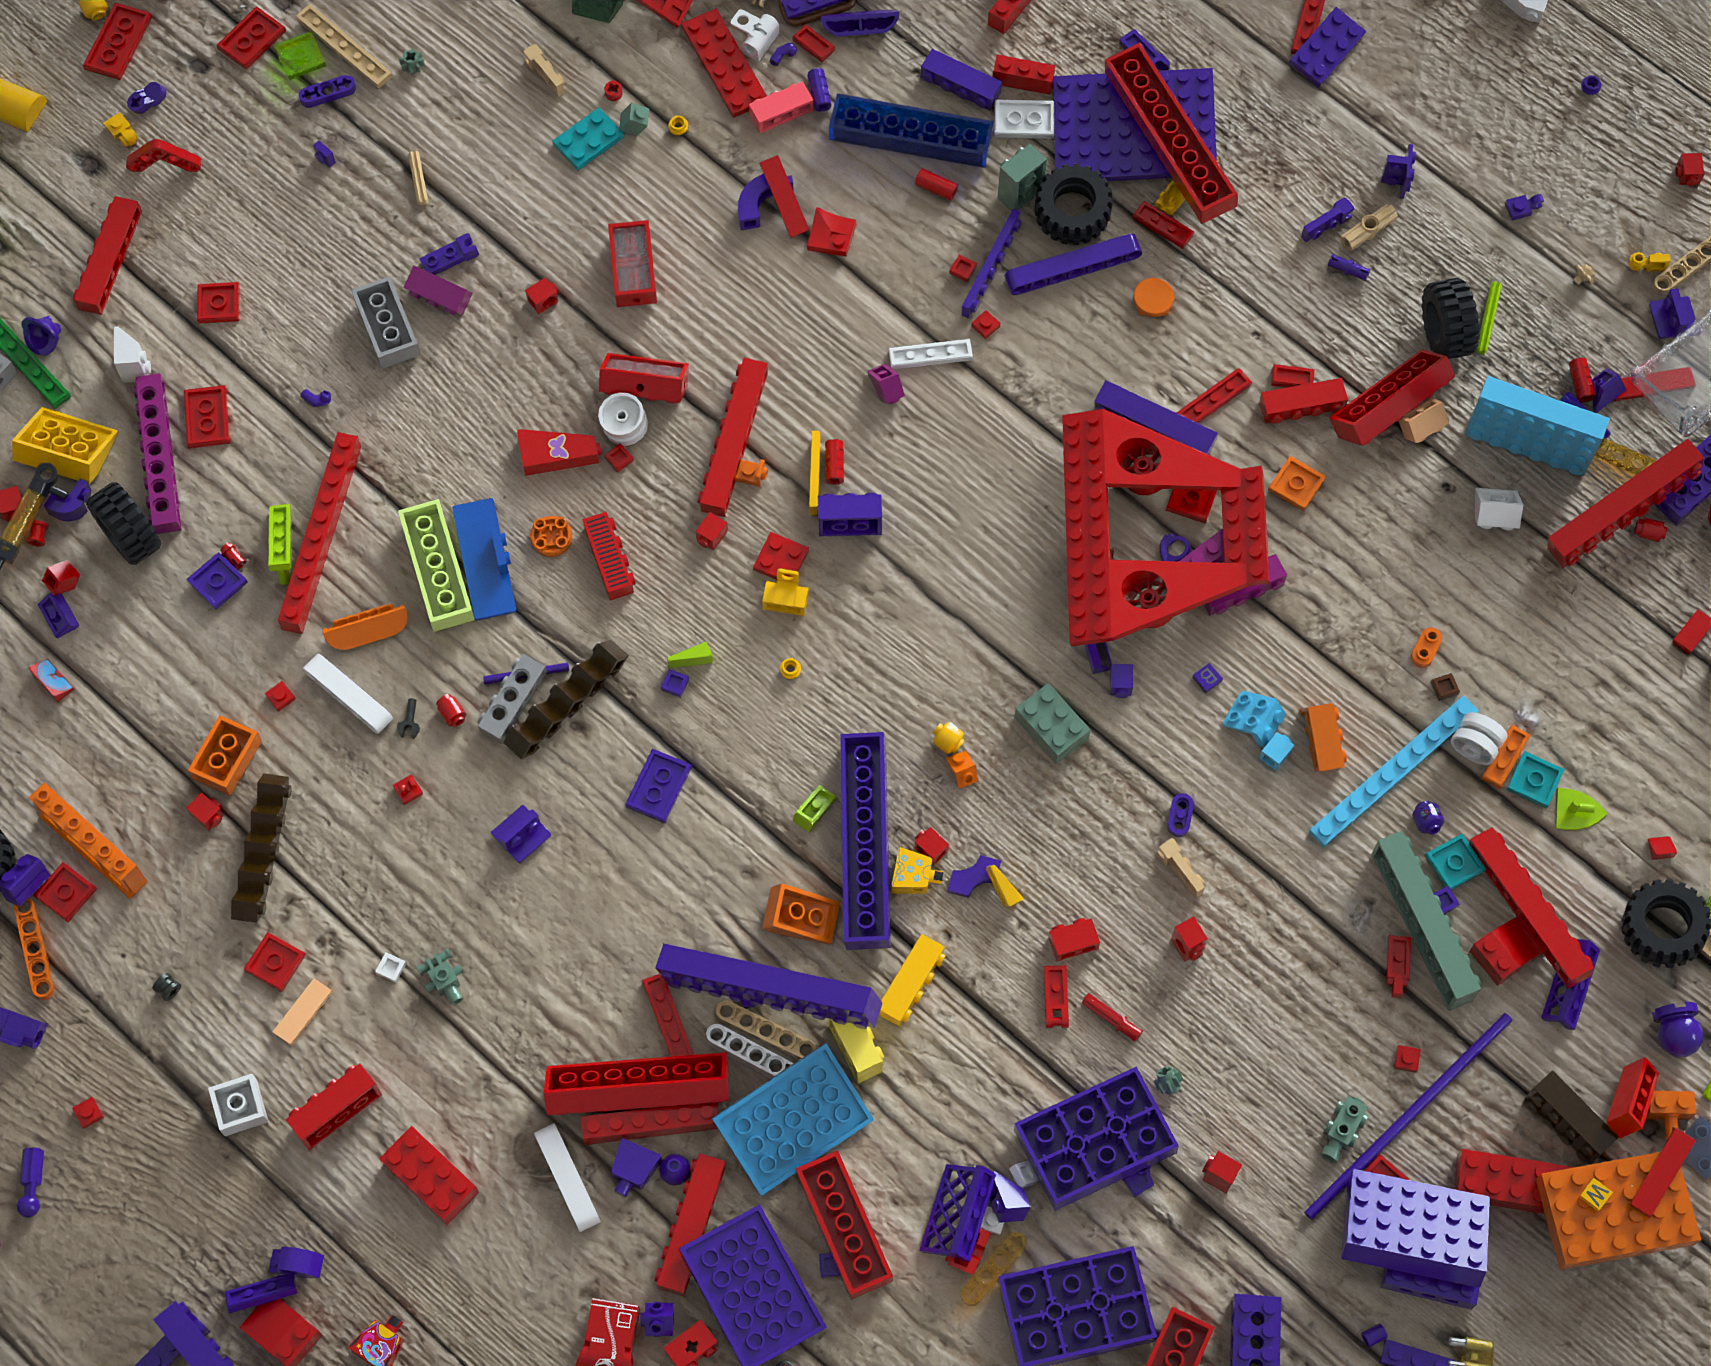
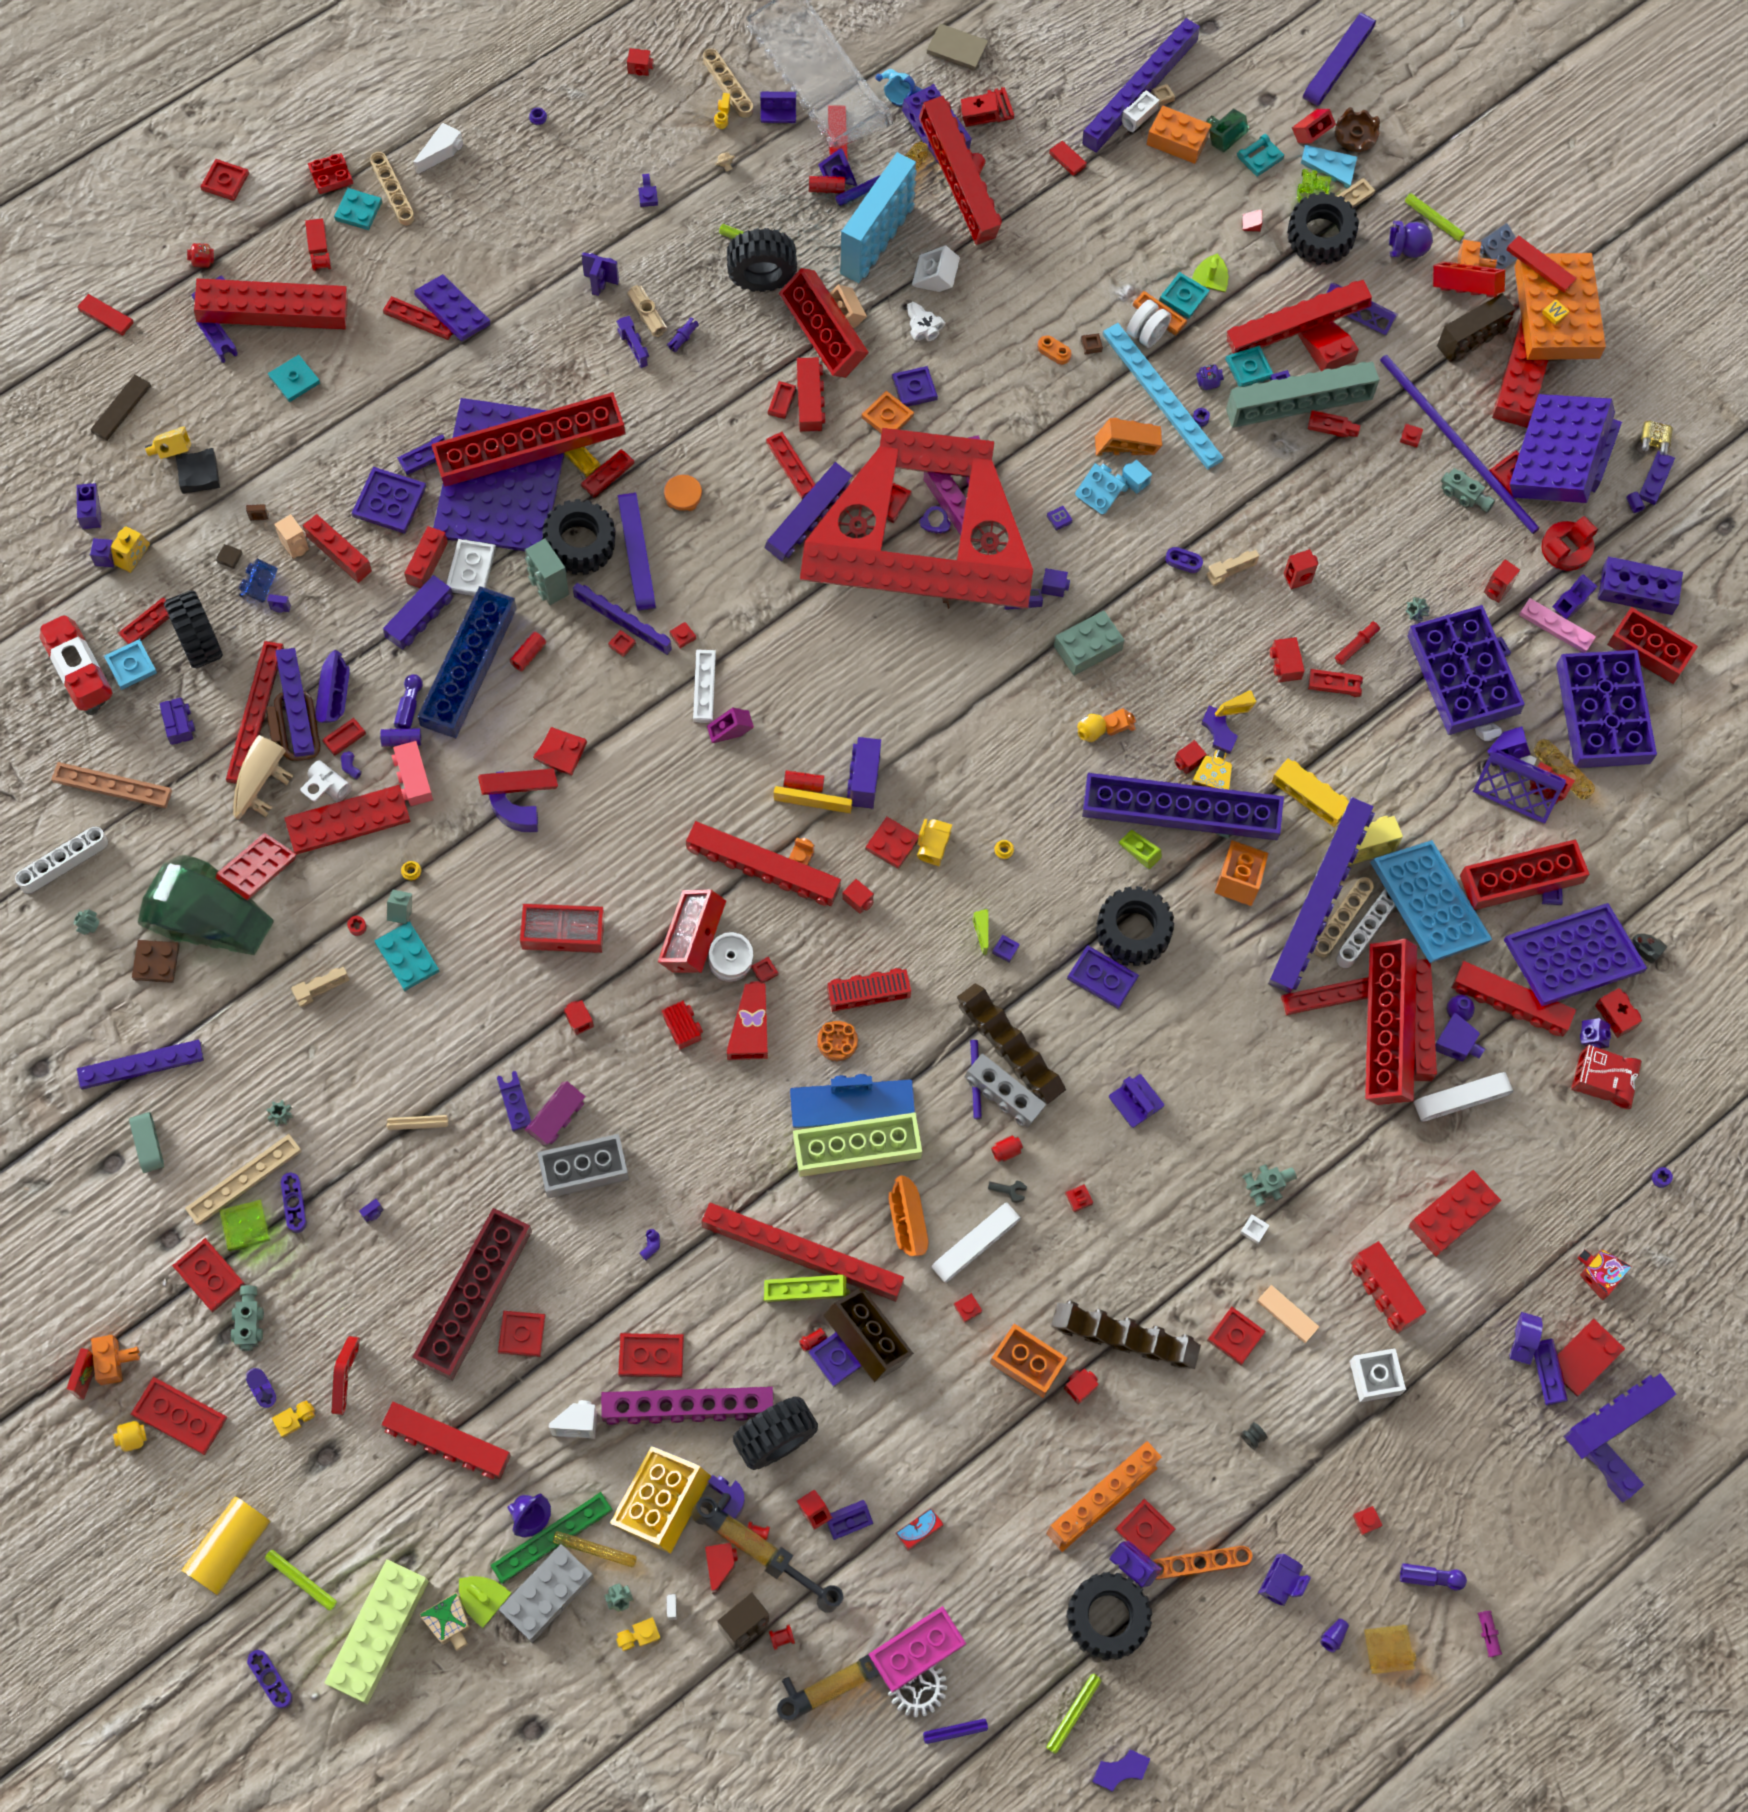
camera: 85 degrees left, 0 degrees up
none -> sand green brick [231,1285,264,1351]
none -> dark purple plate [351,467,427,534]
none -> dark purple piece [394,674,423,729]
none -> dark red brick [412,1208,532,1381]
none -> clear yellow axle [553,1531,637,1568]
none -> red brick [662,1000,703,1050]
none -> dark brown brick [823,1287,914,1383]
none -> dark purple tile [892,366,938,407]
none -> white rock [907,302,946,341]
none -> black tyre [1096,886,1174,966]
none -> dark purple bush [1193,408,1210,427]
none -> bright pink plate [1519,598,1596,653]
none -> red piece [1541,516,1598,571]
none -> dark purple brick [1552,574,1598,619]

